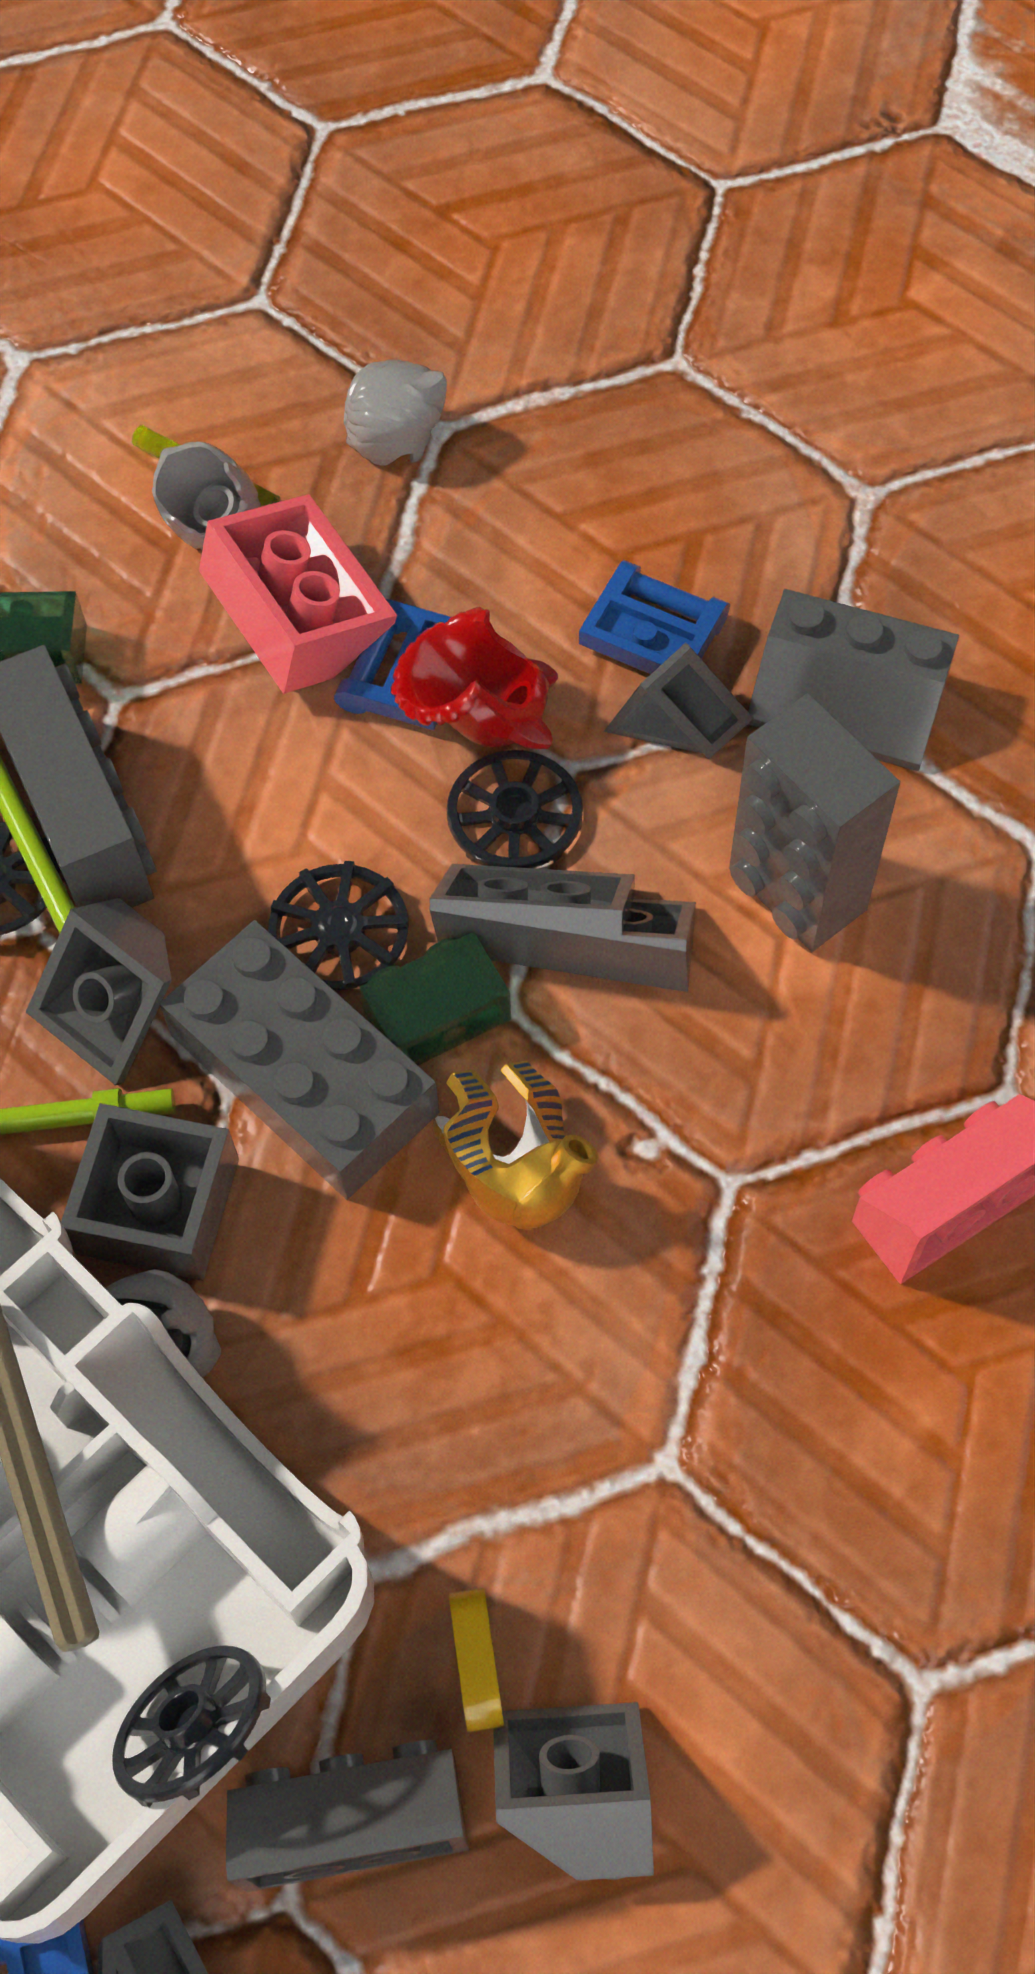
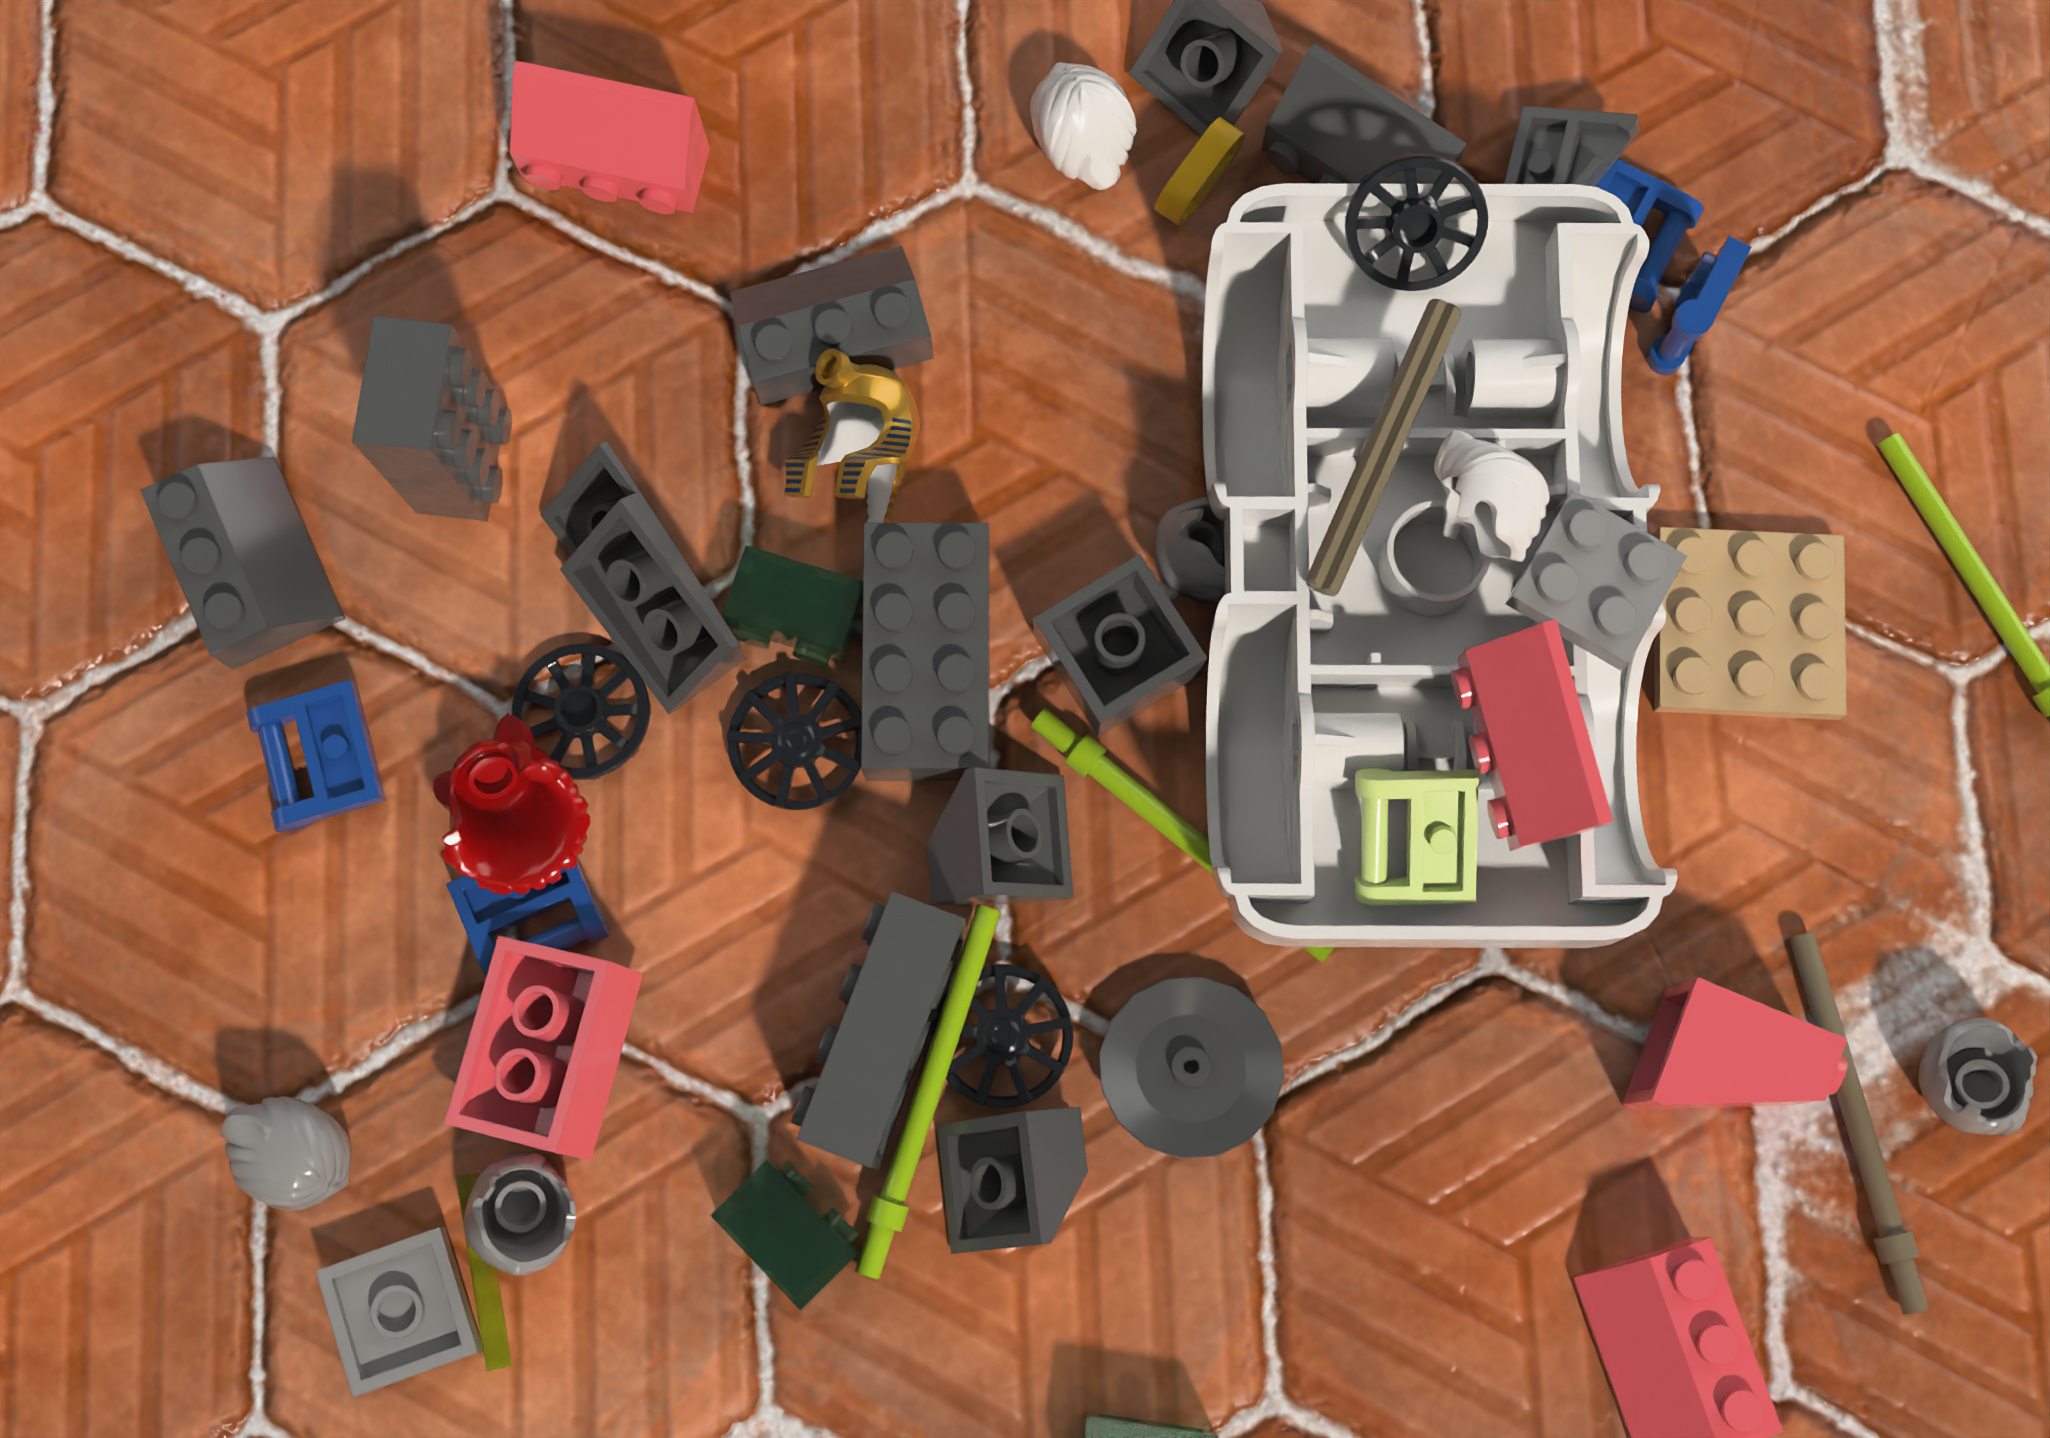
camera: 135 degrees left, 15 degrees up
dark grey slope [604,643,754,759] -> none
none -> light grey plate [315,1227,483,1397]
none -> dark grey slope [729,246,934,405]
none -> white hair [1030,62,1137,190]

